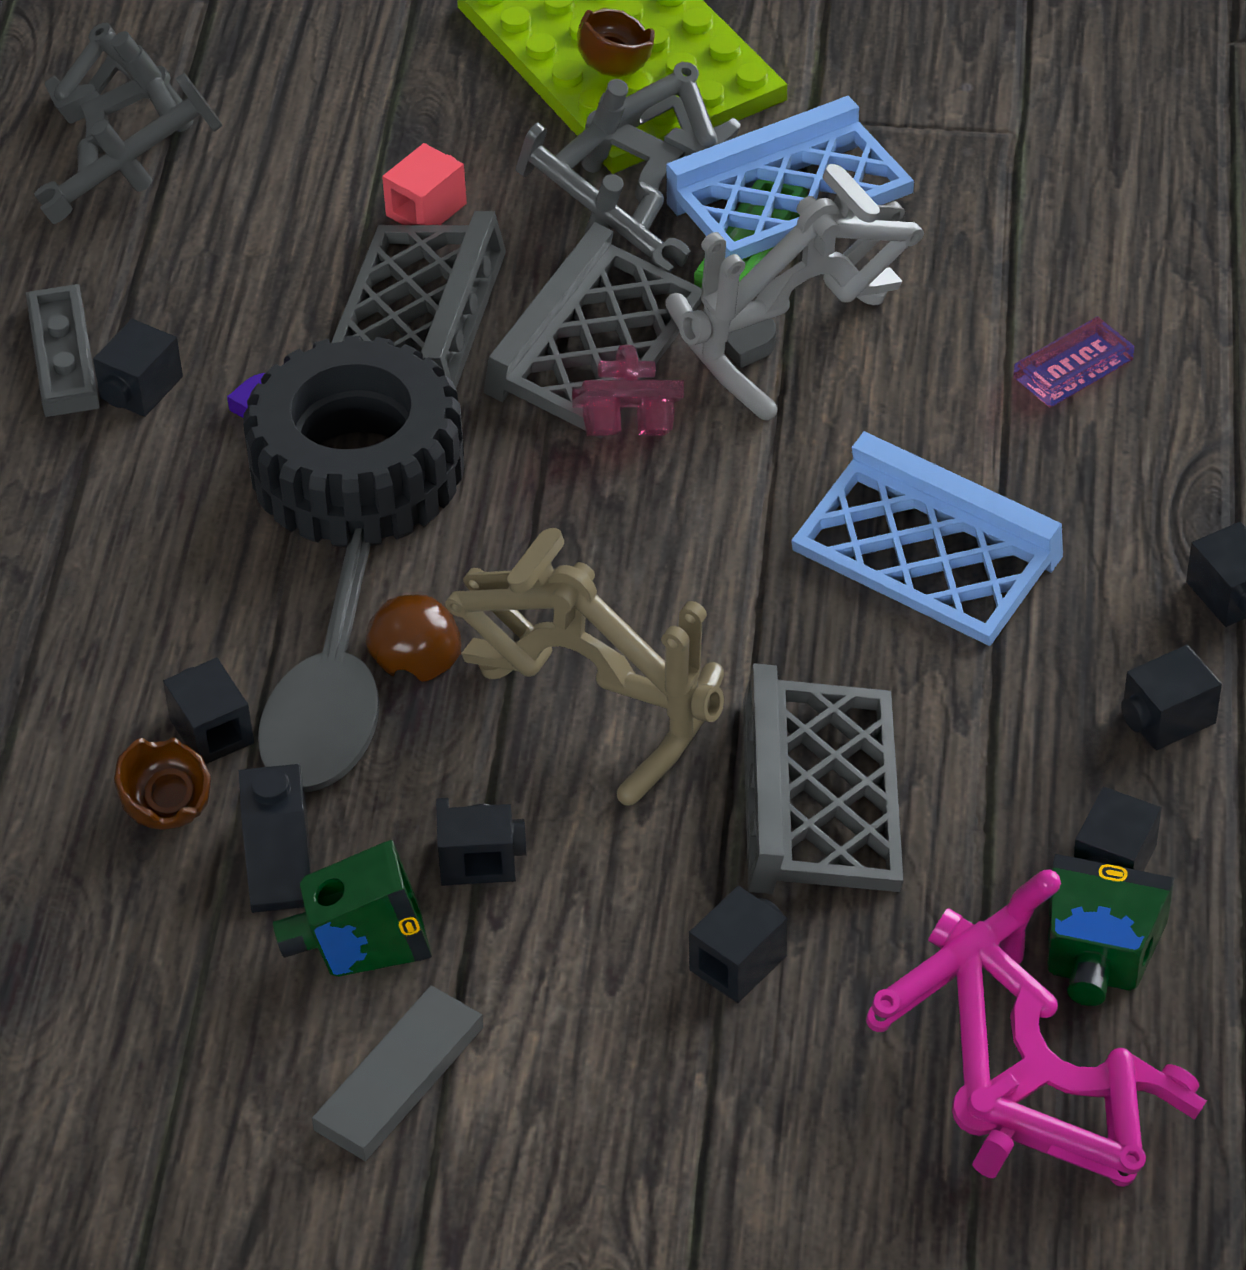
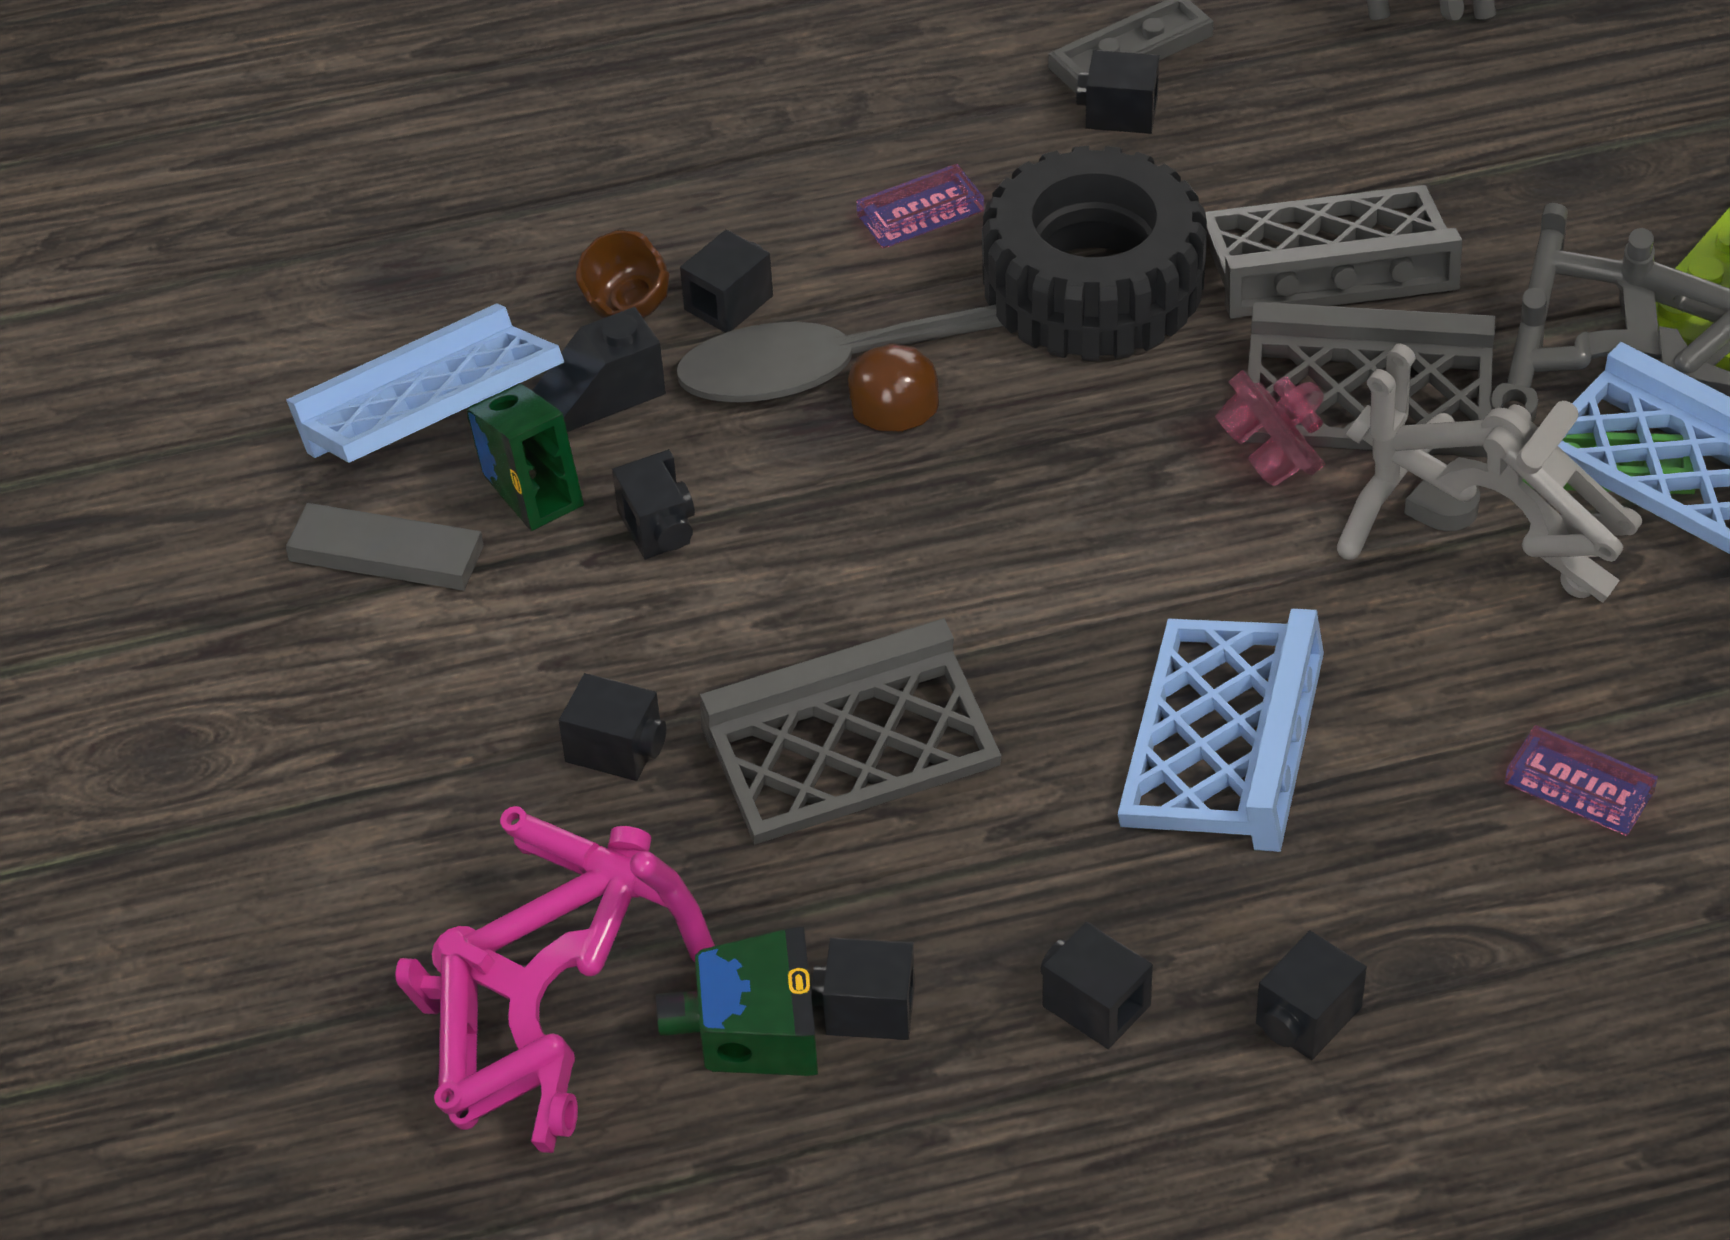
camera: 70 degrees right, 0 degrees up
coral brick [382,143,467,225] -> none
dark tan piece [445,528,724,806] -> none
none -> light blue fence [286,303,564,463]
none -> clear pink tile [857,164,984,249]

